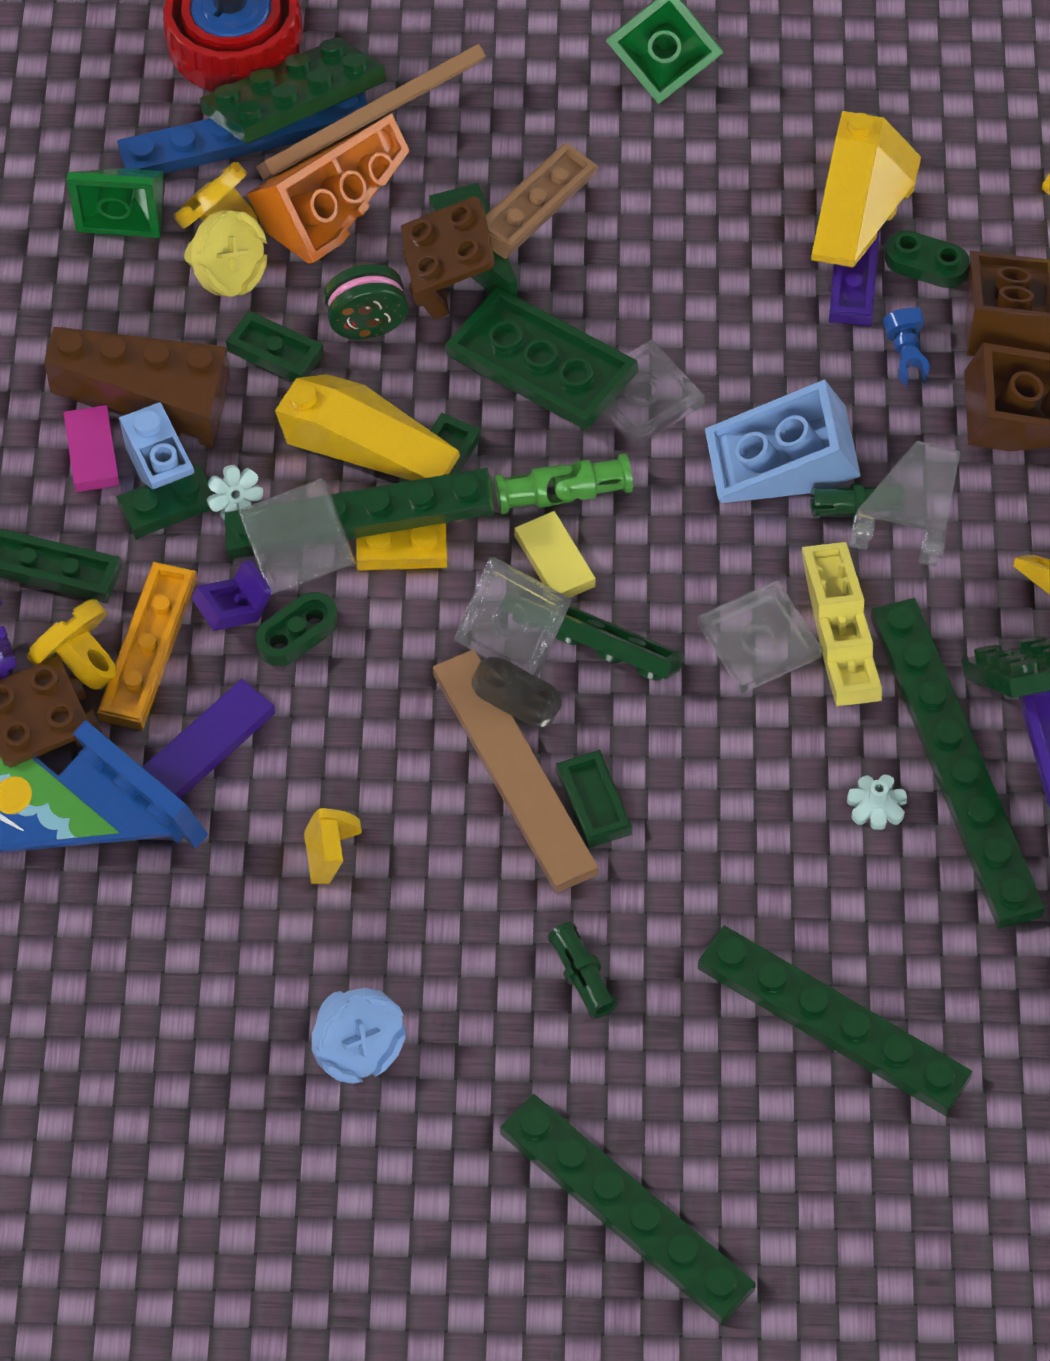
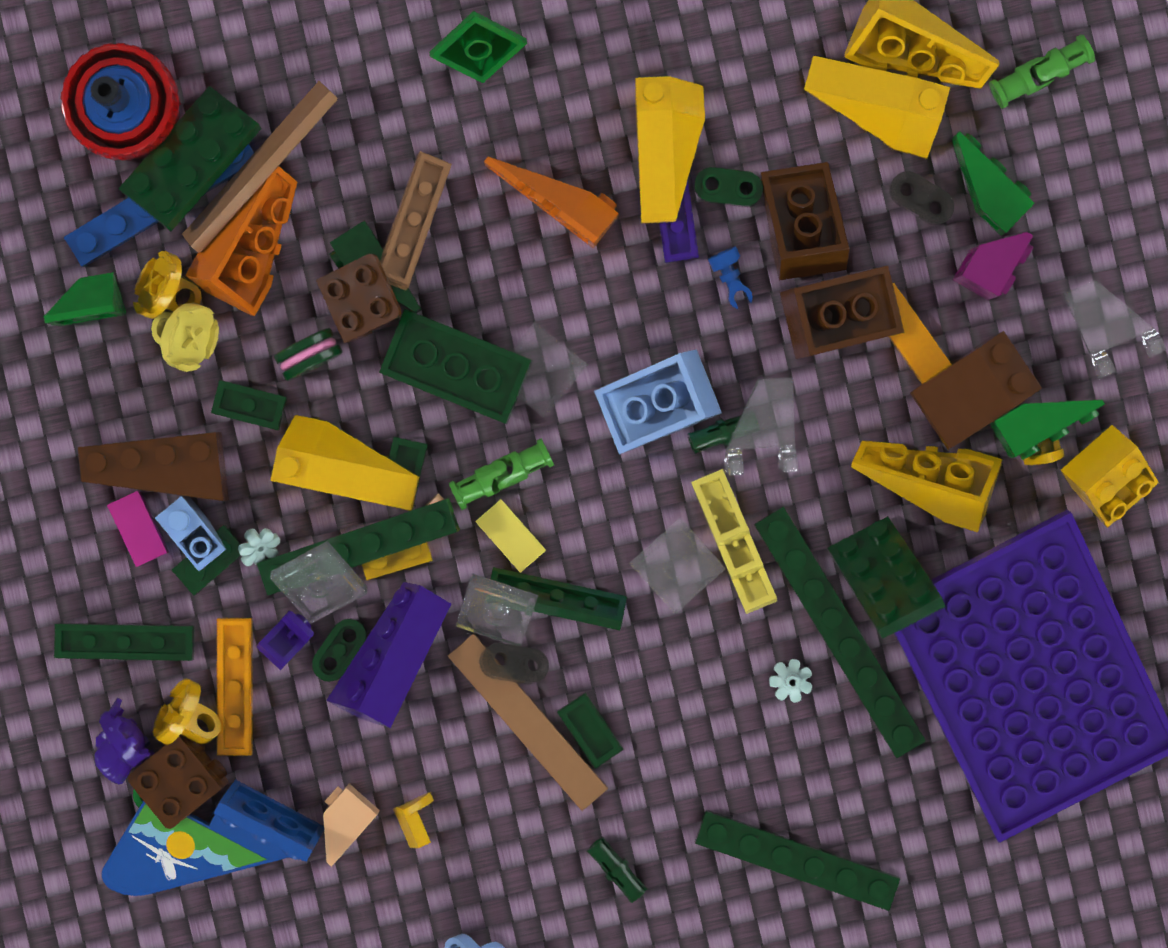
camera: 15 degrees left, 30 degrees up
dark purple tile [142,679,275,799] -> none
none -> light nougat slope [323,783,380,867]
none -> dark purple wedge [326,582,451,728]
none -> orange wedge [484,156,619,249]

